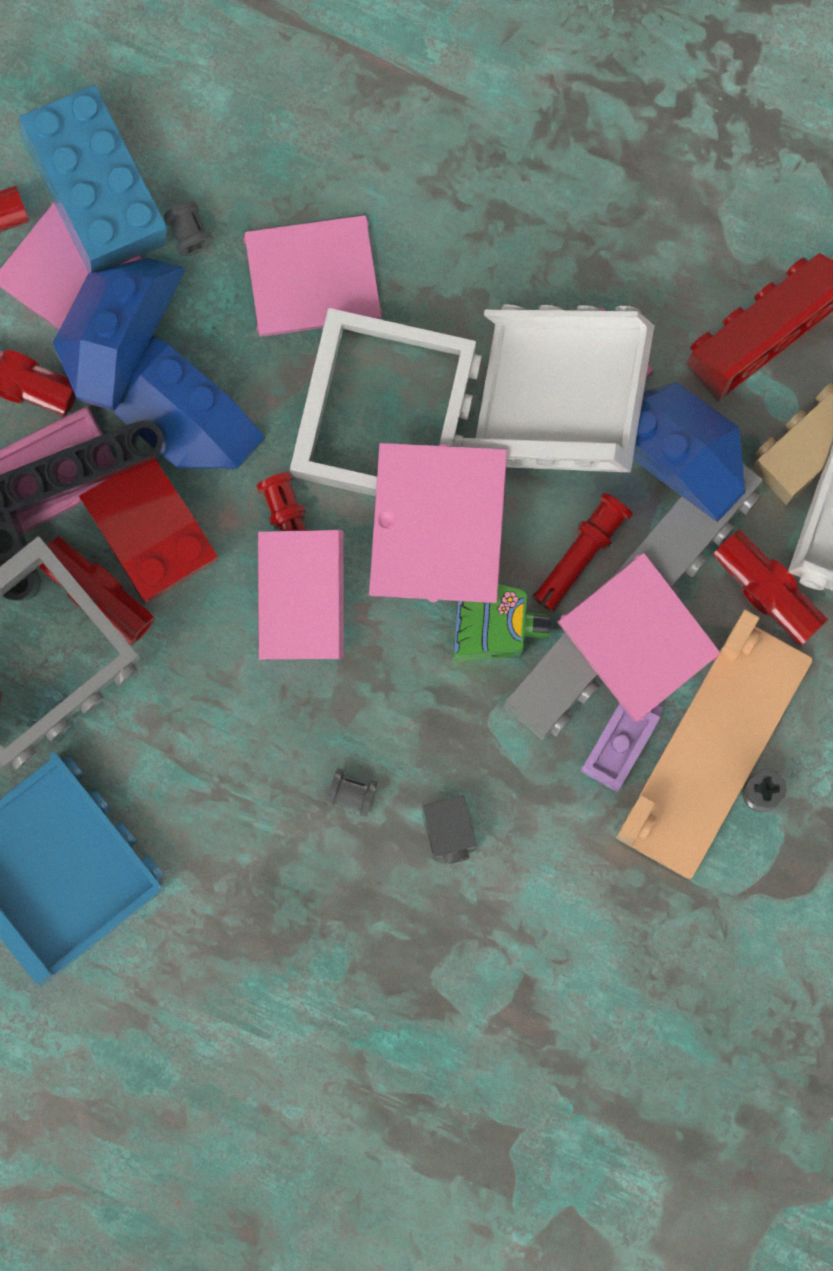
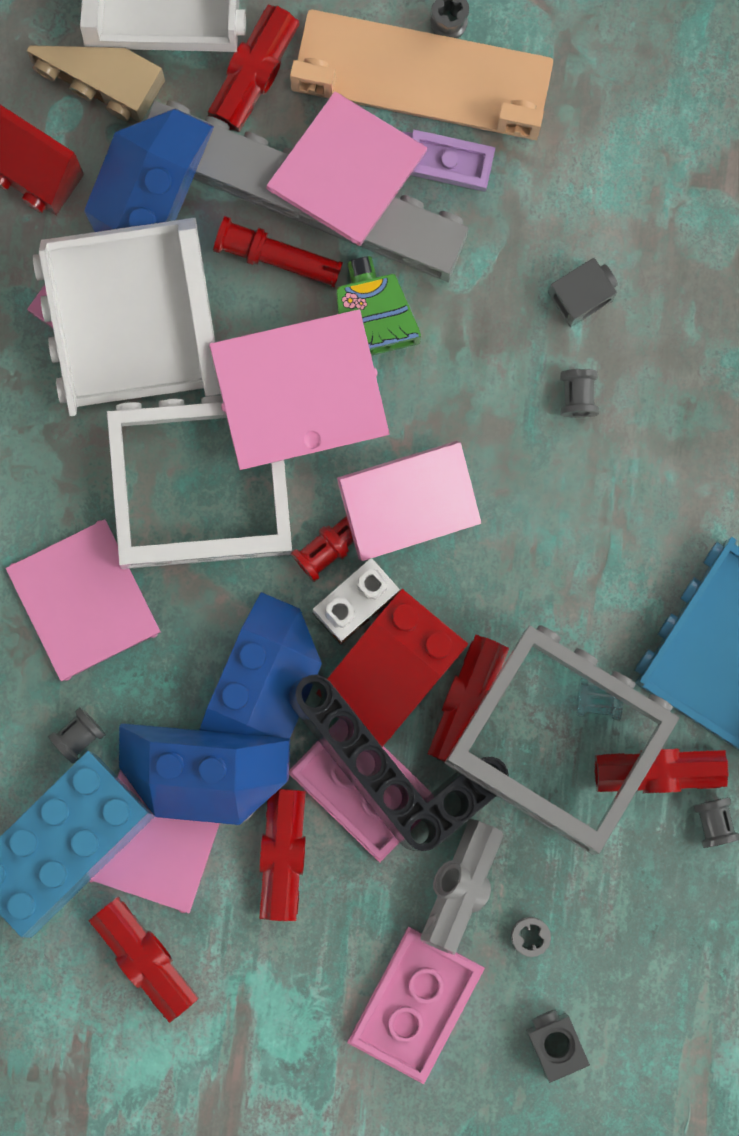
camera: 105 degrees left, 5 degrees up
none -> white hips [312,557,400,646]

